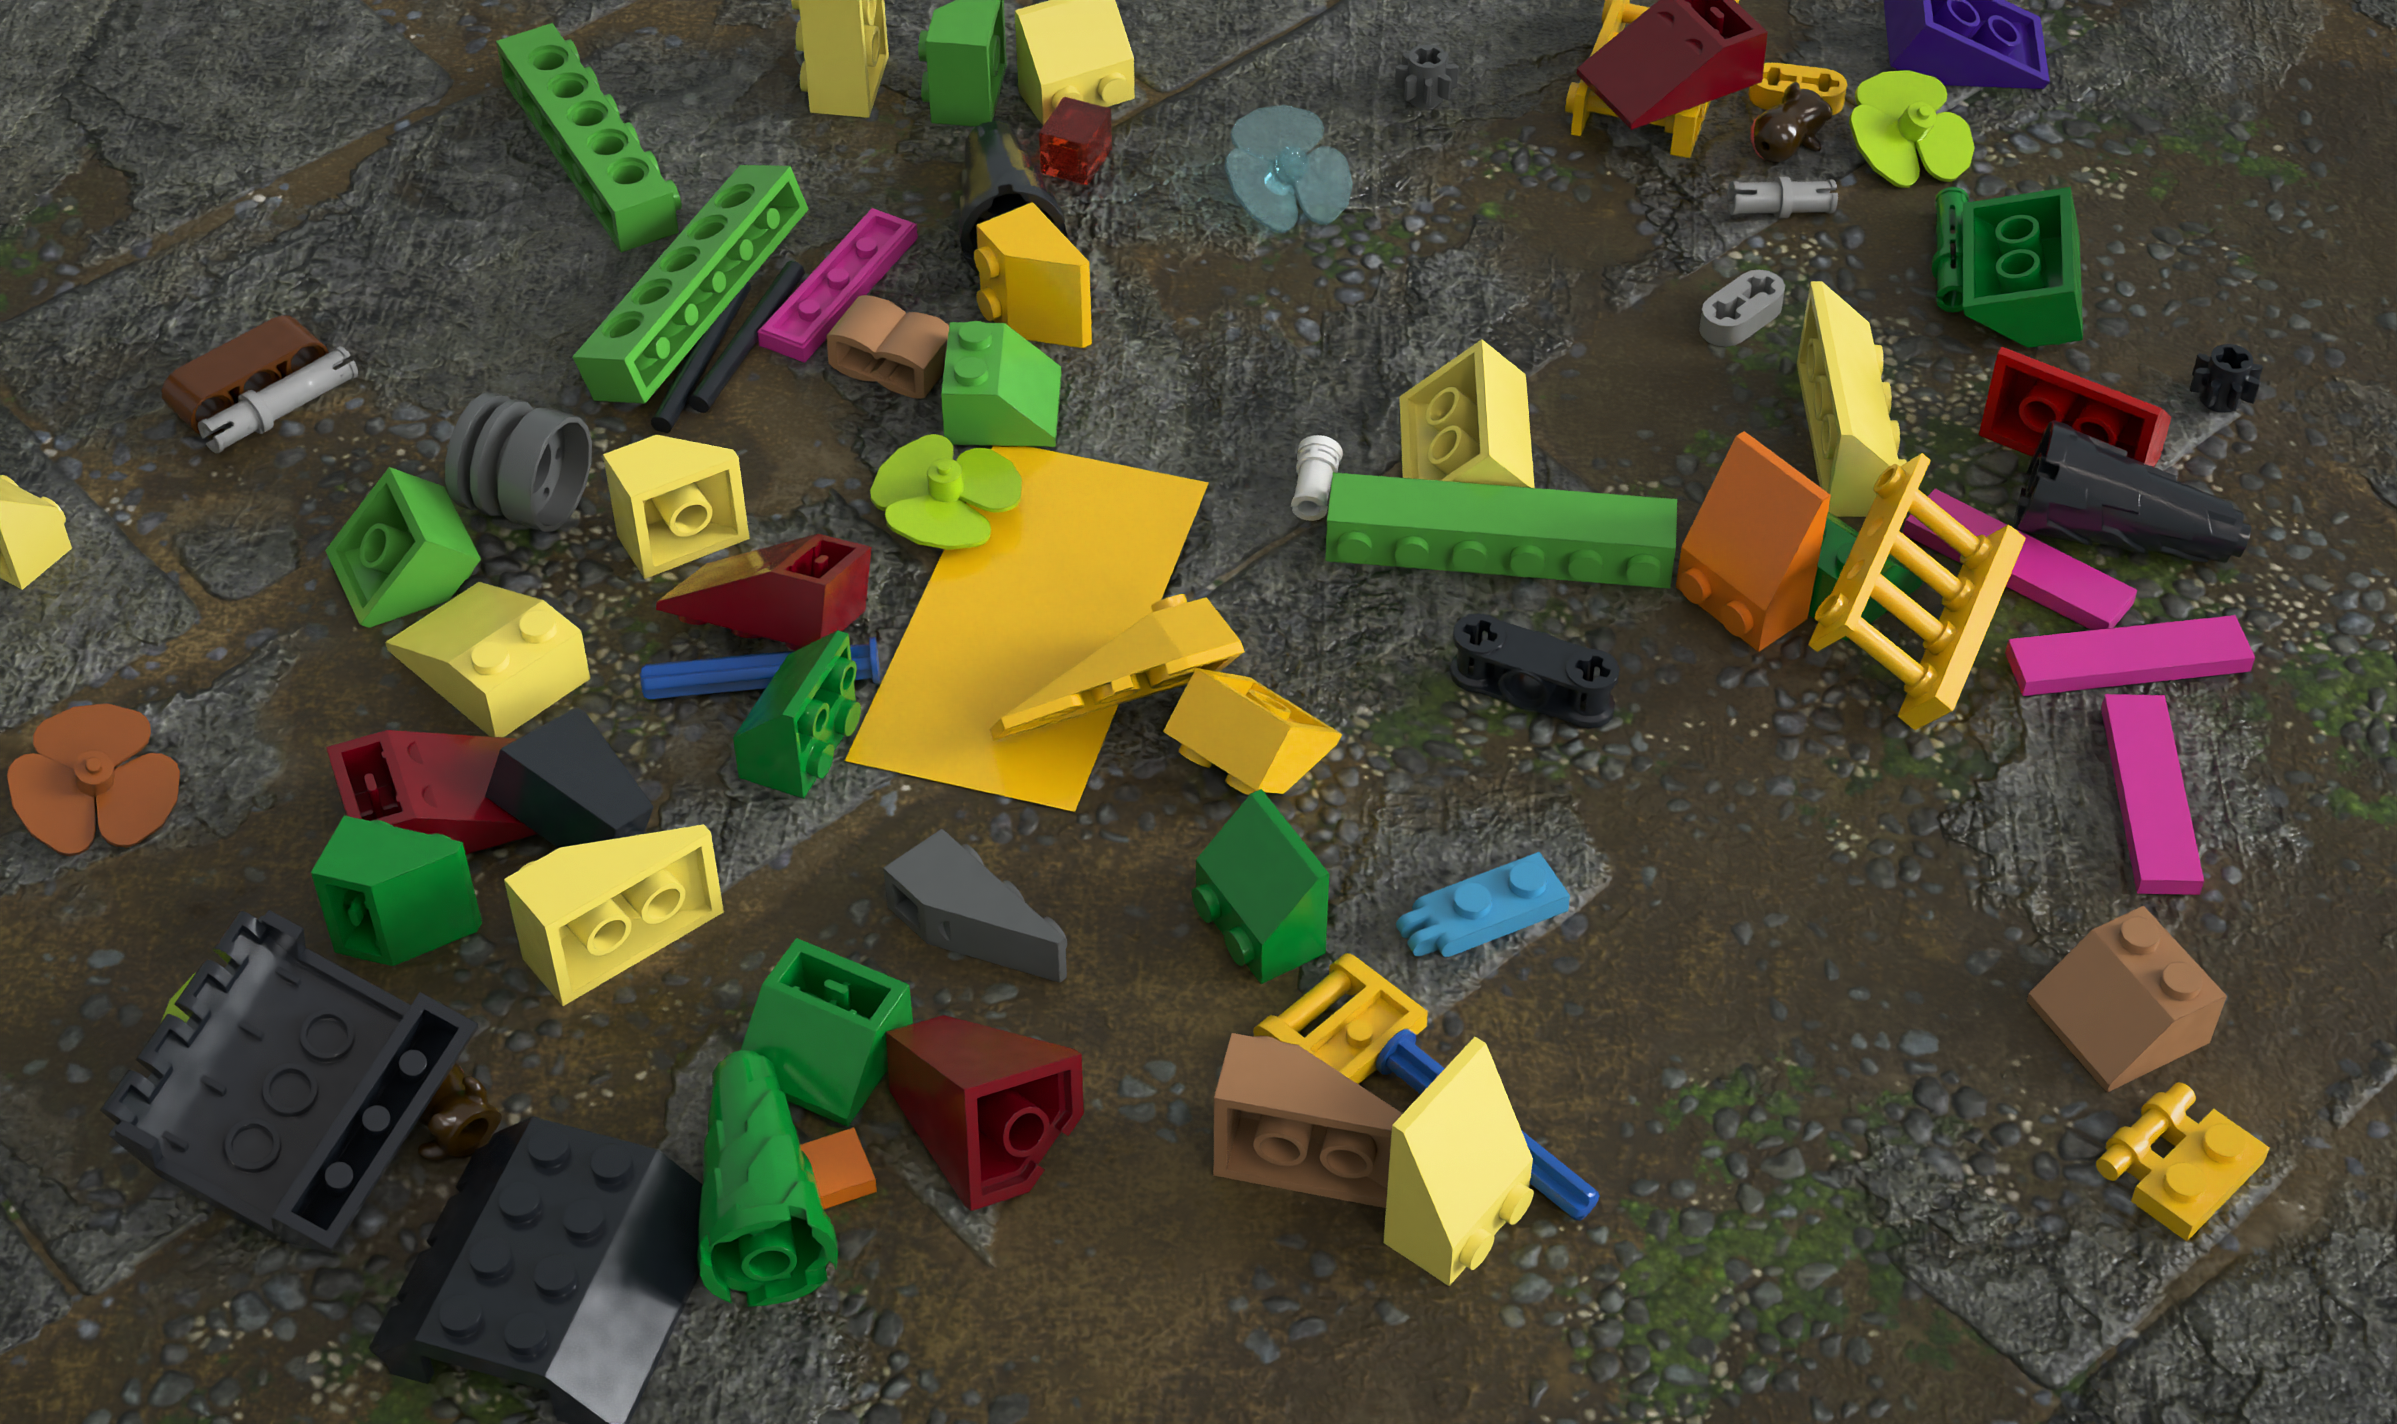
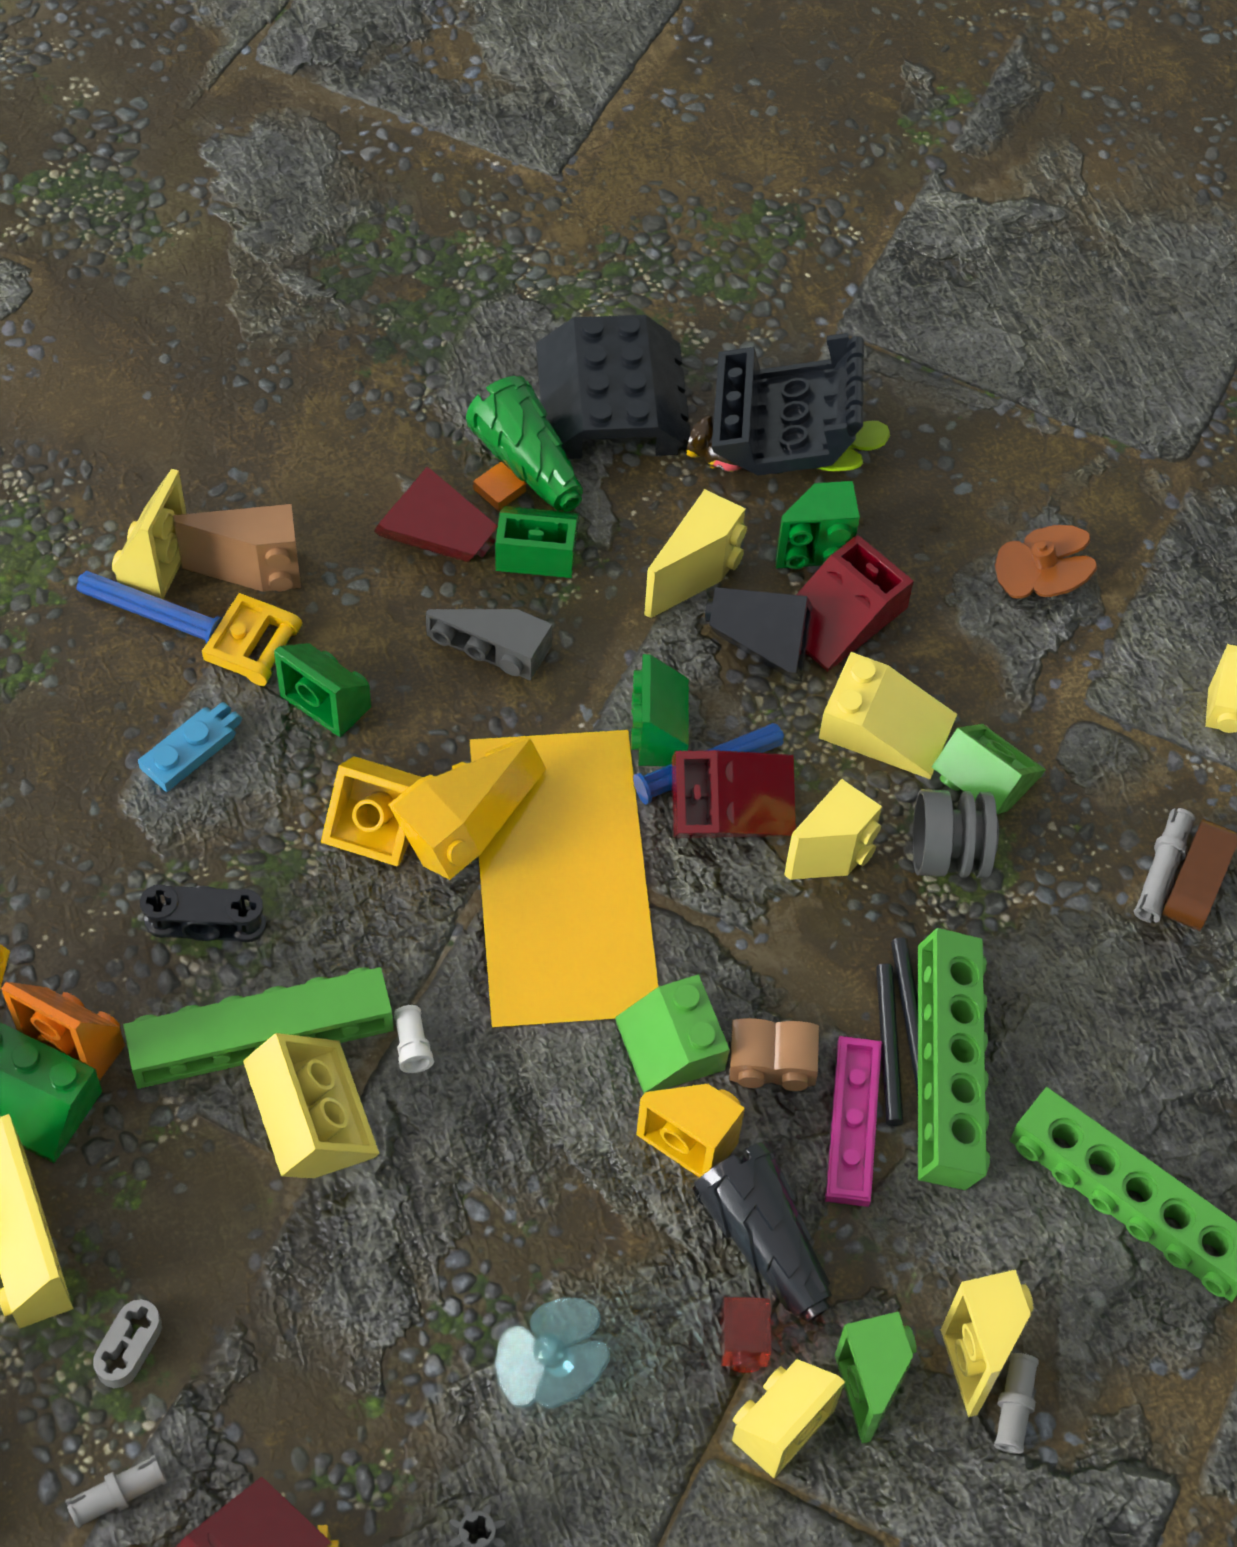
camera: 155 degrees right, 10 degrees up
lime piece [870,434,1022,550] -> none

